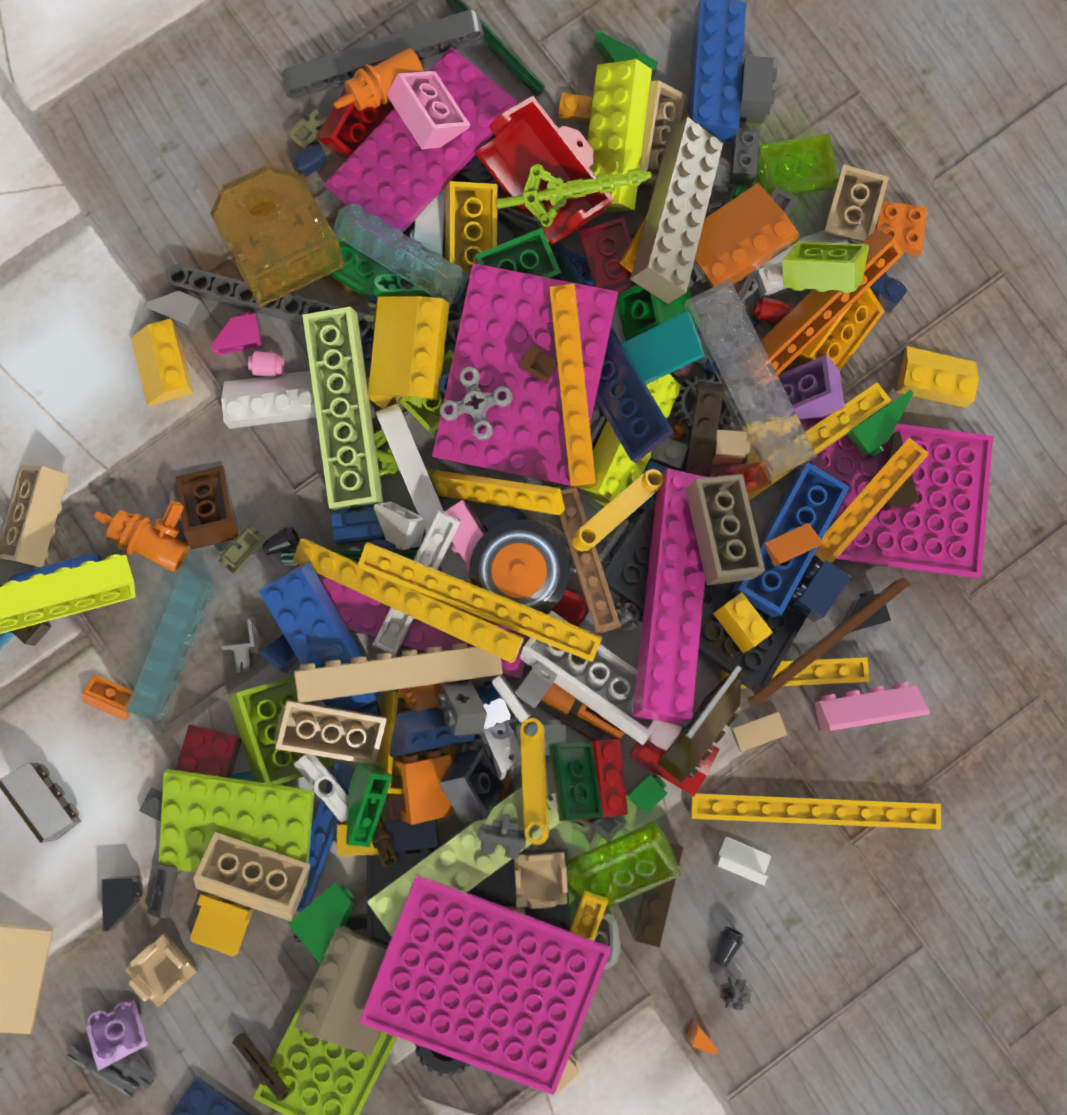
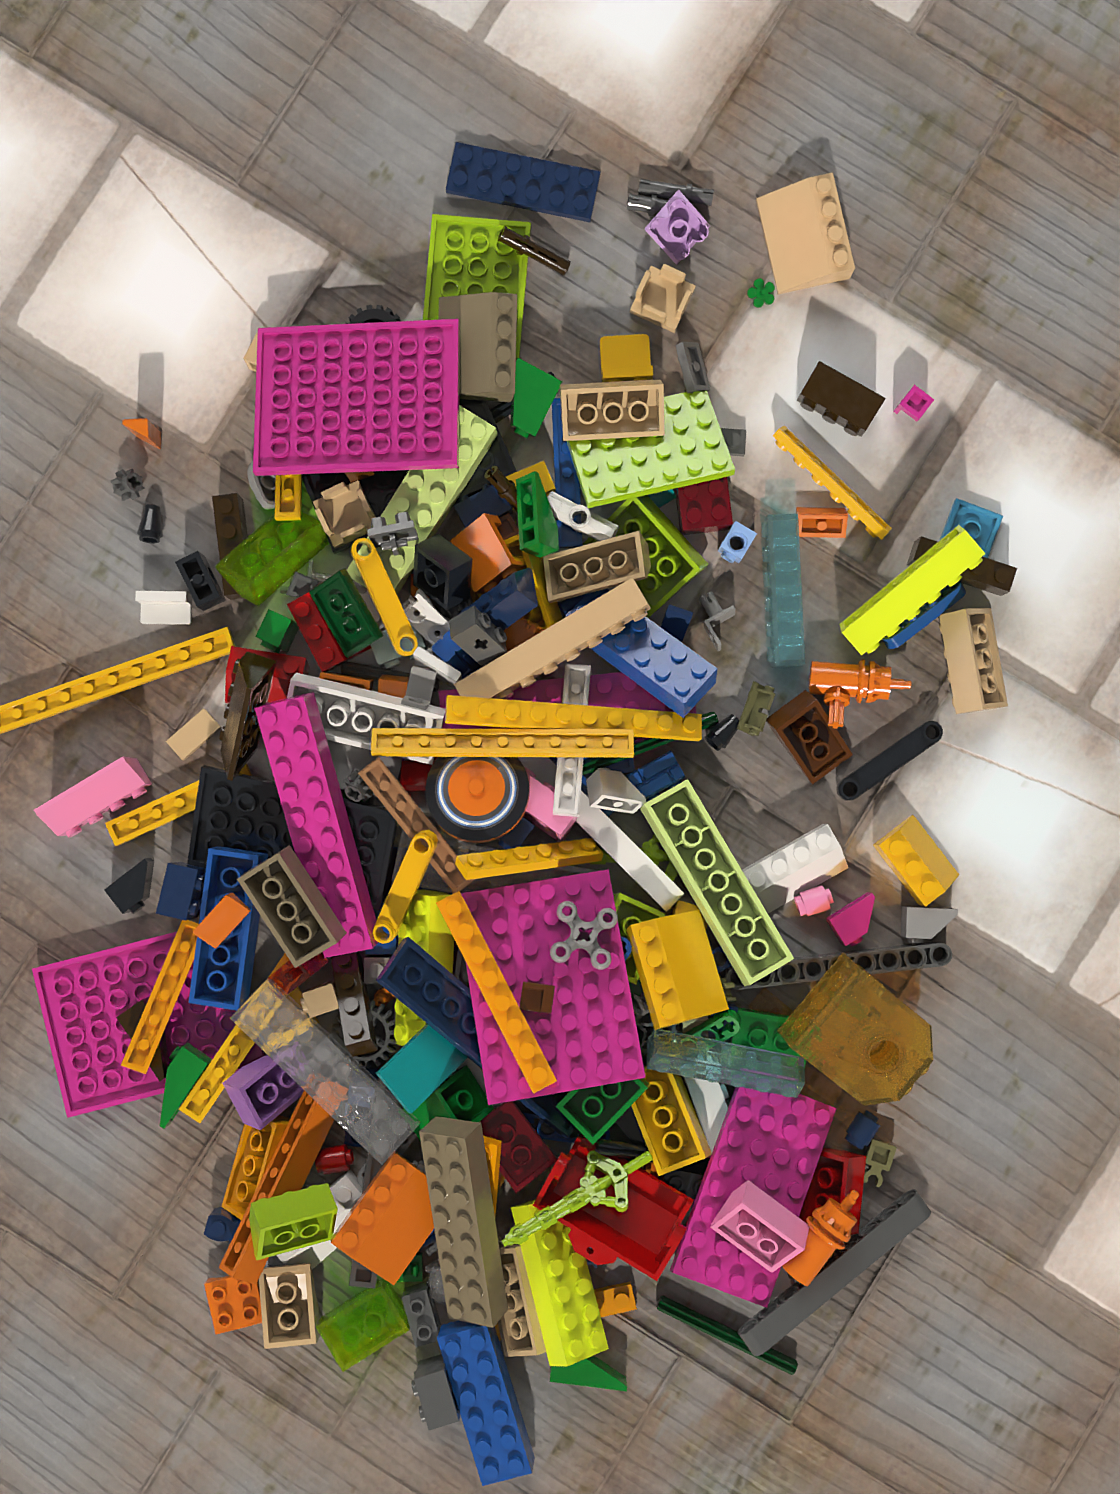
camera: 160 degrees right, 5 degrees up
black slope [102,876,143,932] -> none
yellow brick [713,592,773,653] -> none
reddish brown tile [747,578,910,707] -> none
yellow slope [896,346,979,408] -> none
none -> black brick [175,551,226,611]
none -> light blue brick [718,521,757,563]
none -> green plant [747,278,775,308]
none -> yellow plate [773,425,892,540]
none -> black piece [836,721,943,801]

